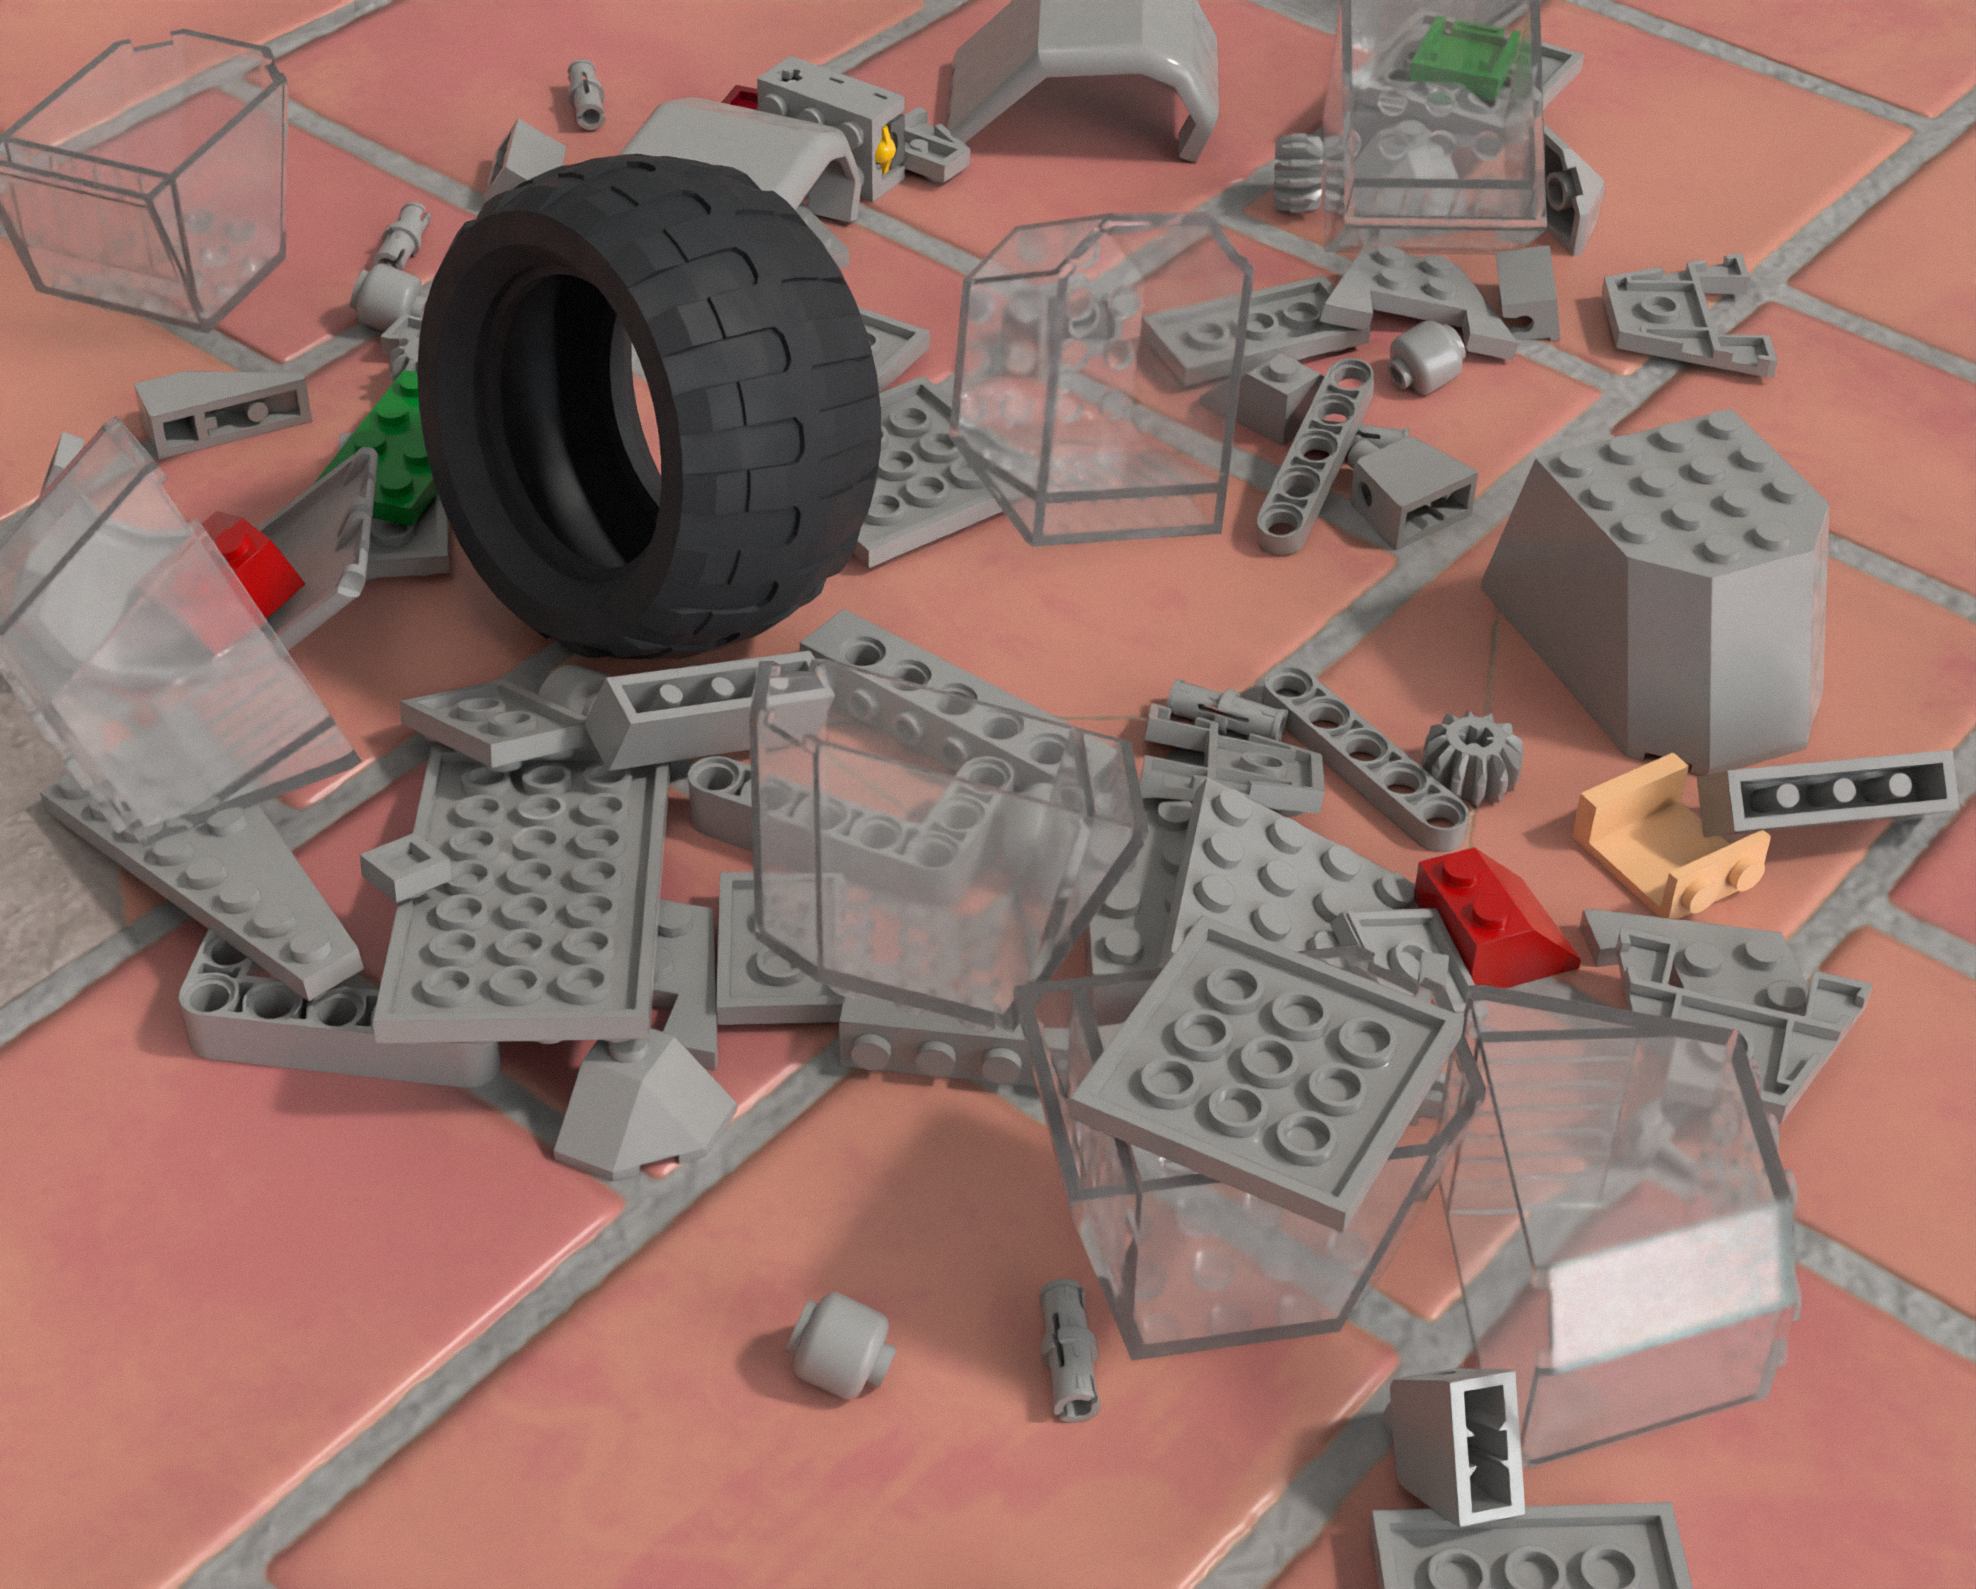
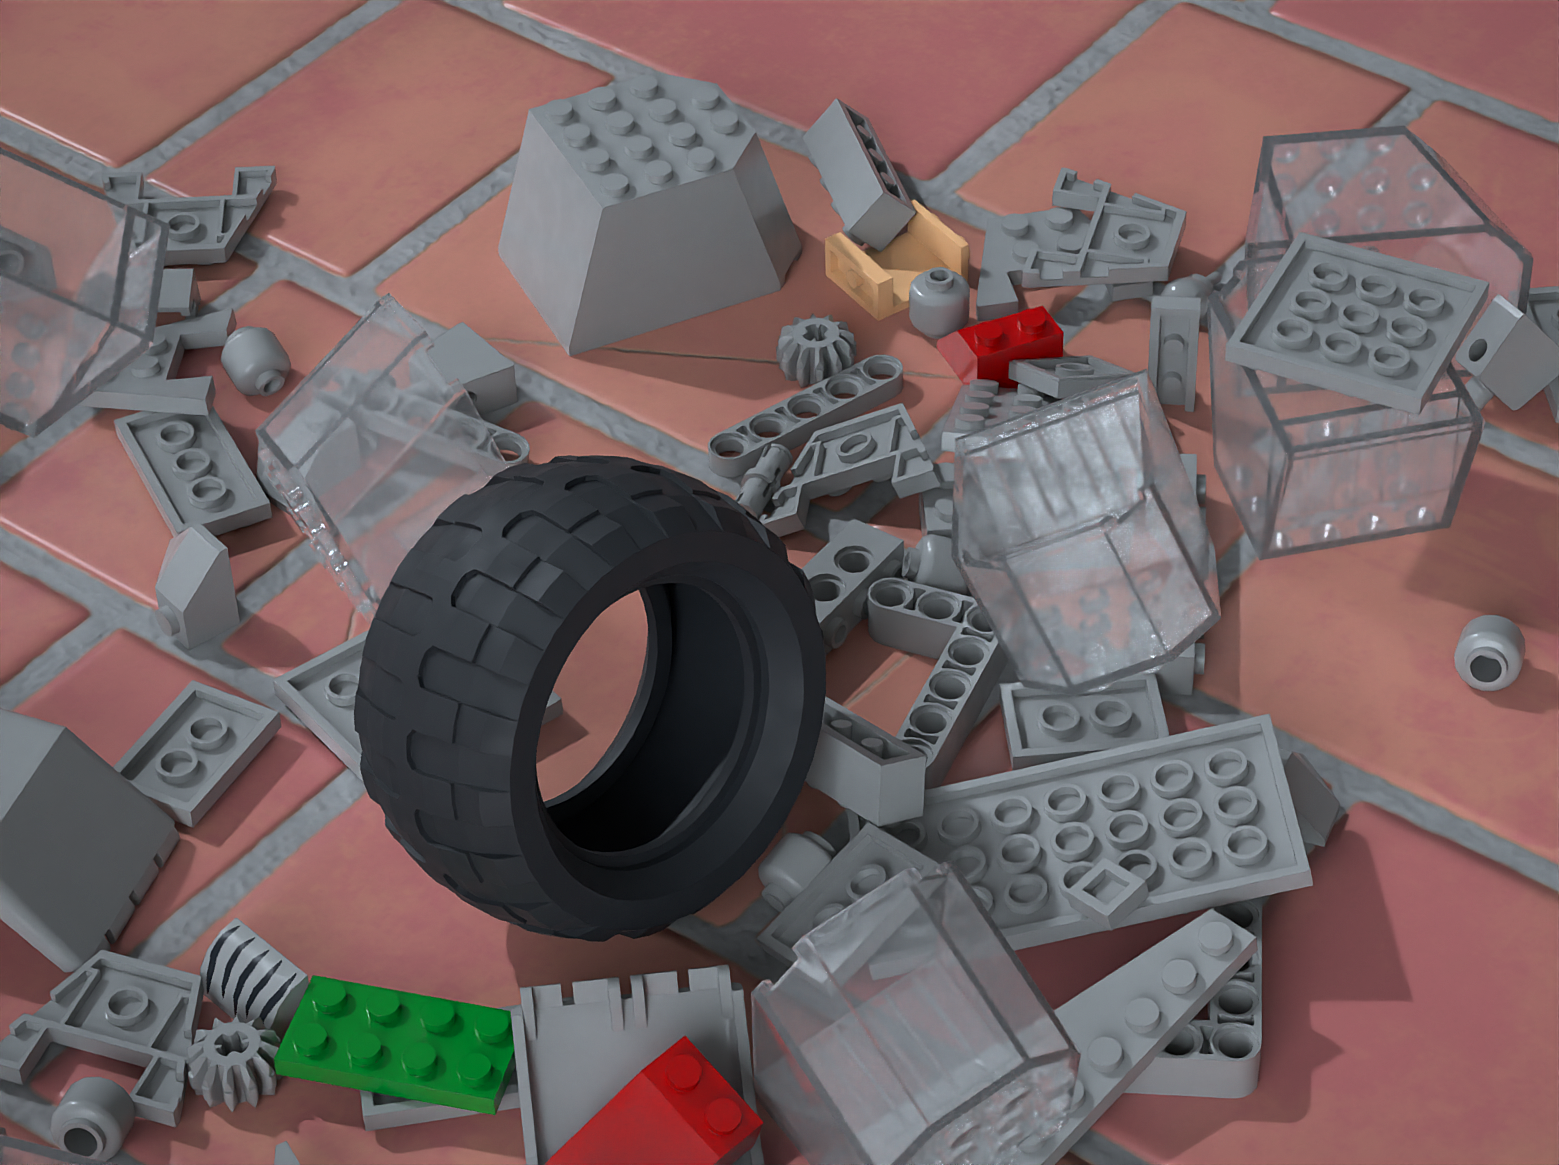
camera: 90 degrees left, 0 degrees up
light grey pin [1039,1279,1101,1423] -> none
none -> light grey head [909,267,970,339]

